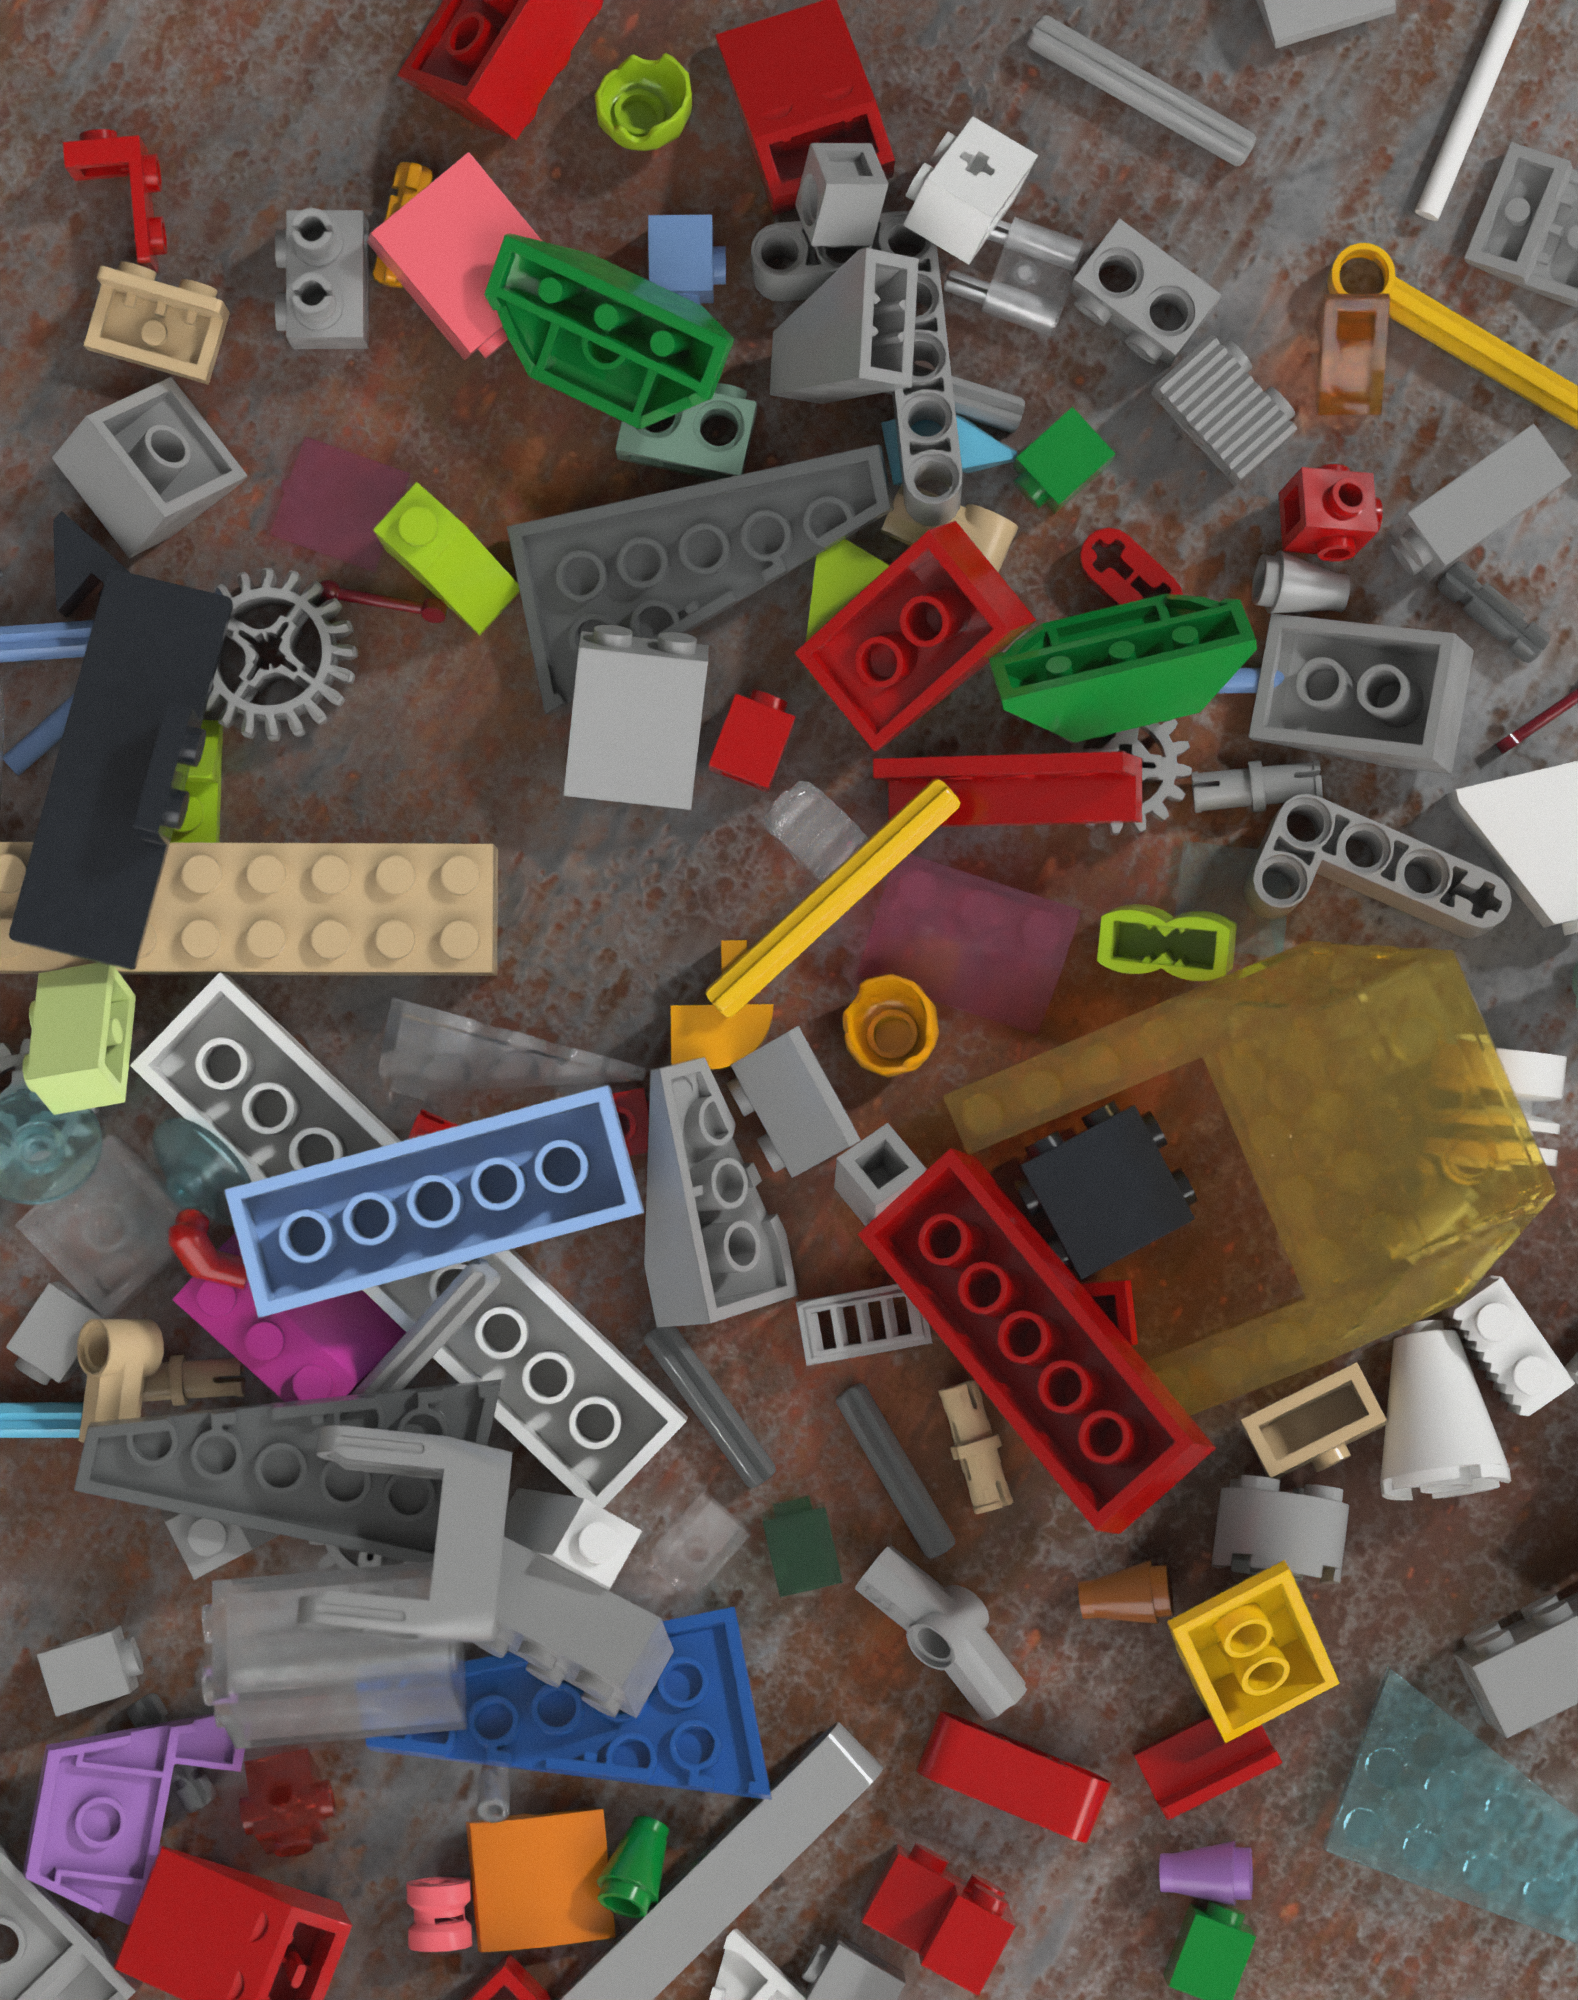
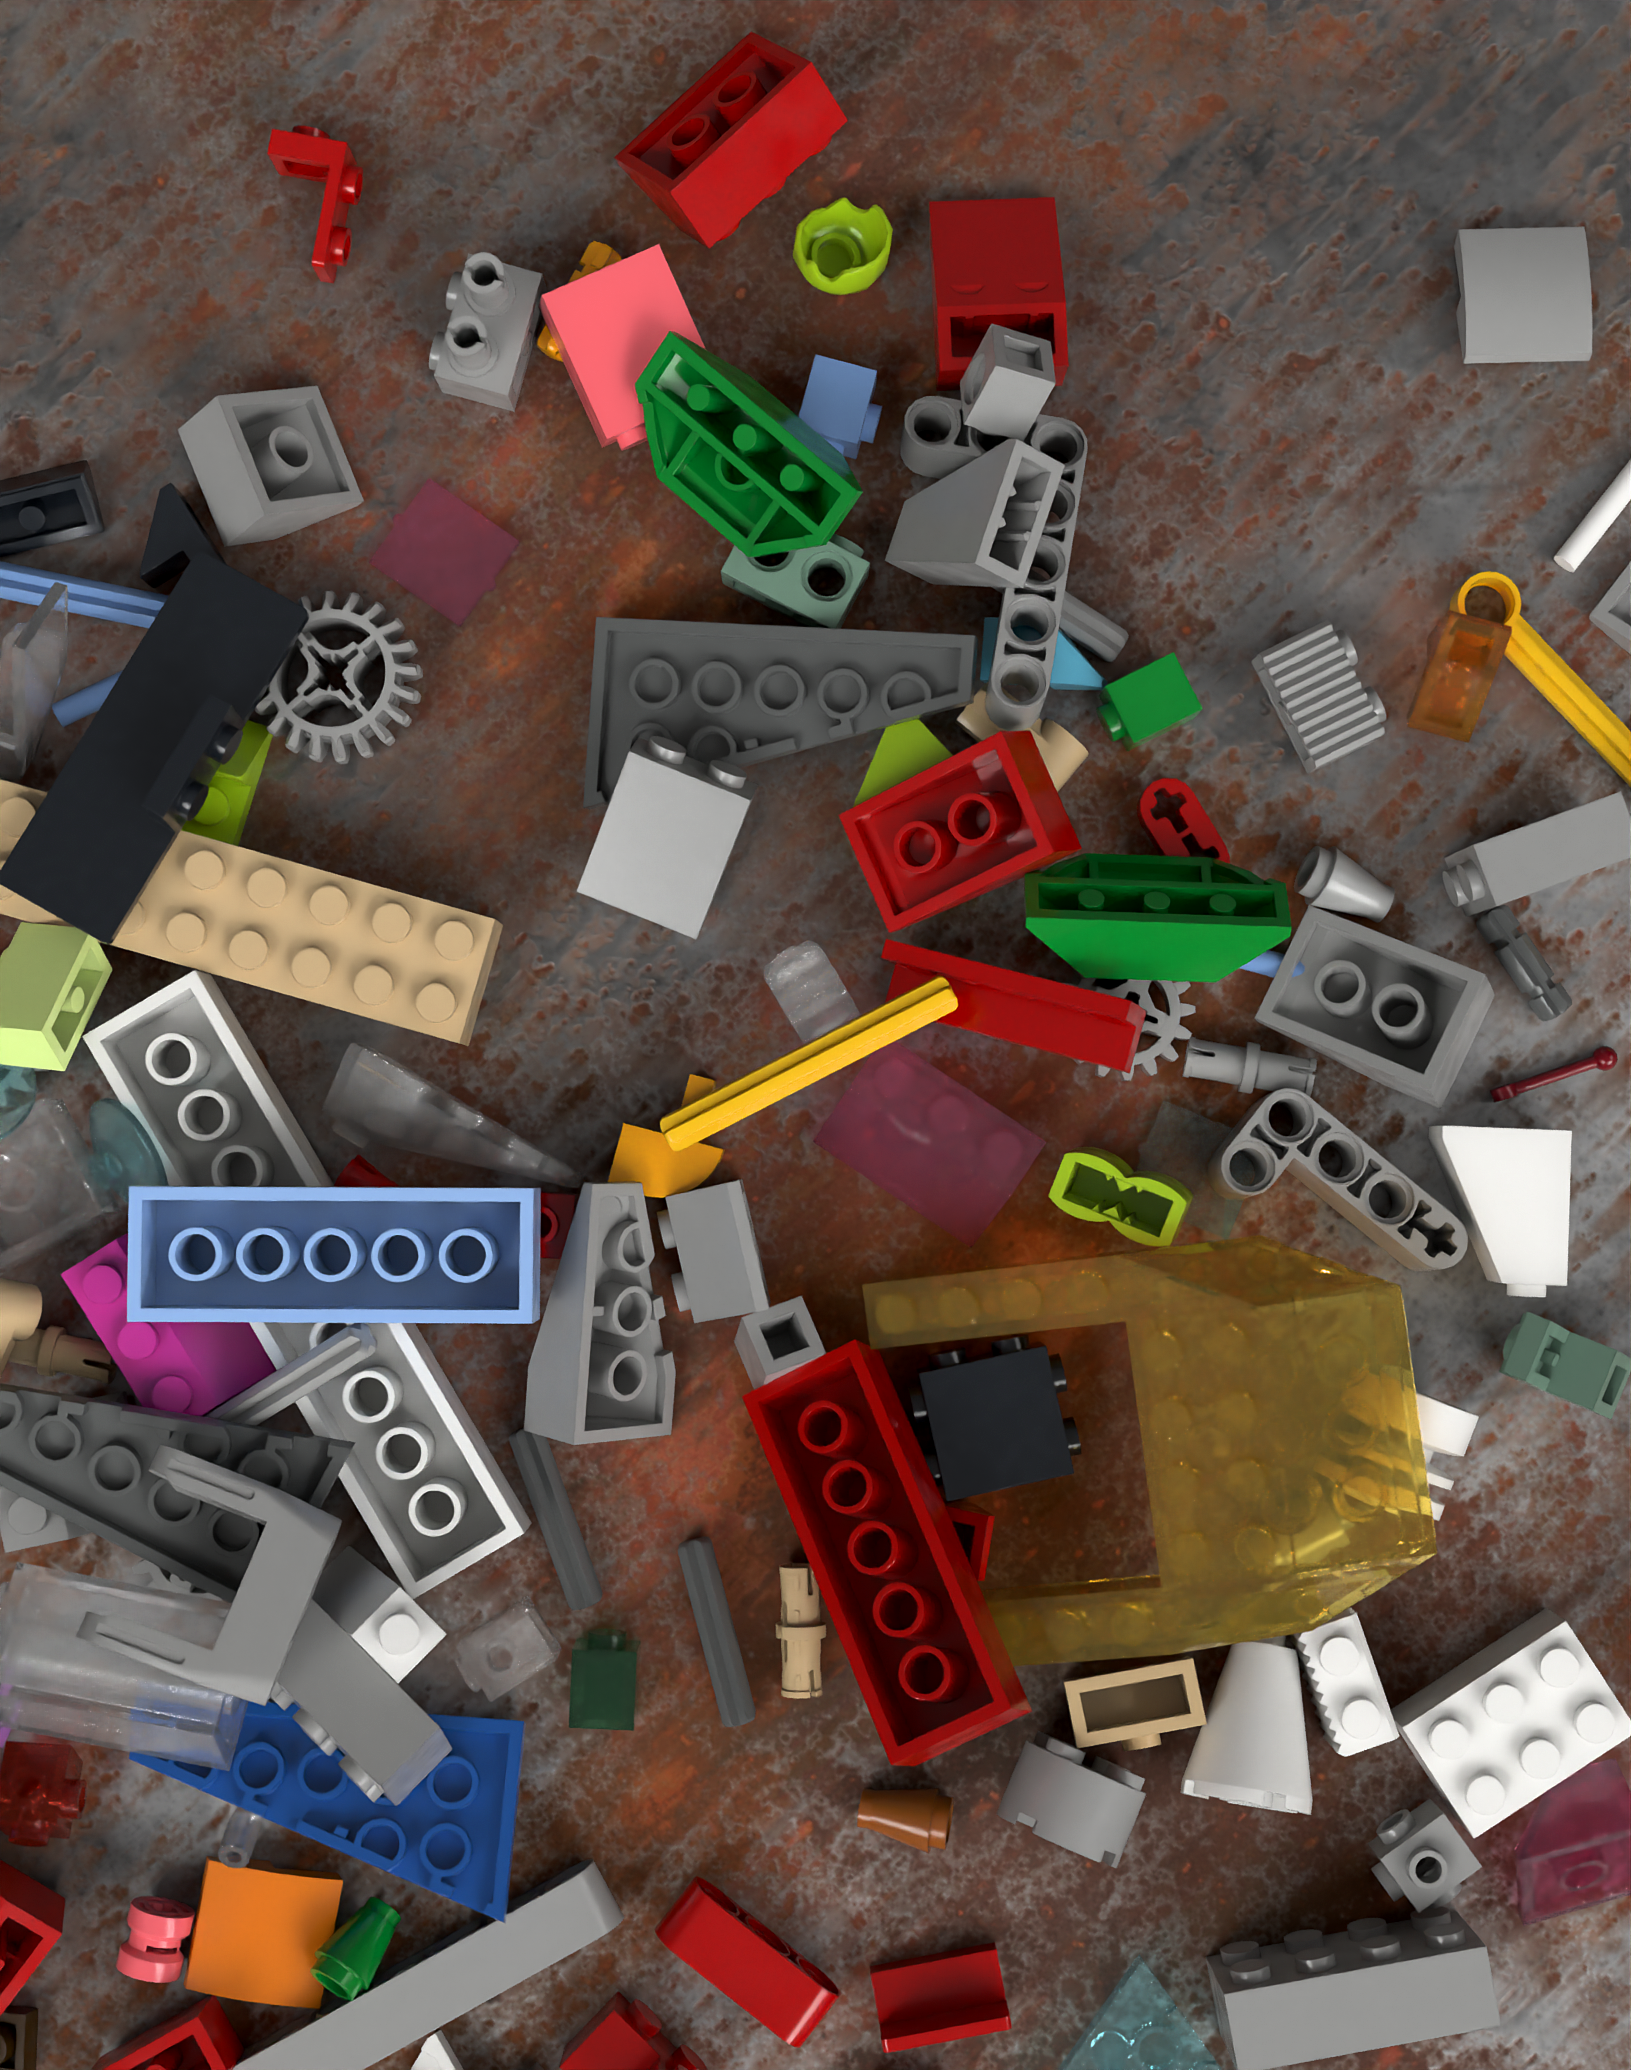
camera: 15 degrees right, 0 degrees up
tan bracket [83,261,230,385] -> none
red arm [168,1209,248,1290] -> none
dark red hinge [319,579,448,623] -> none
lime slope [373,482,520,636] -> none
red brick [708,689,796,793] -> none
light grey slope [796,1284,932,1366] -> none
light orange hair [842,974,939,1077] -> none
light grey piece [855,1545,1027,1721] -> none
white brick [903,116,1038,265] -> none
clear piece [944,217,1086,337] -> none
light grey axle [1028,15,1256,166] -> none
light grey brick [1069,218,1222,367] -> none
yellow slope [1167,1560,1340,1743] -> none
red brick [1278,464,1383,562] -> none

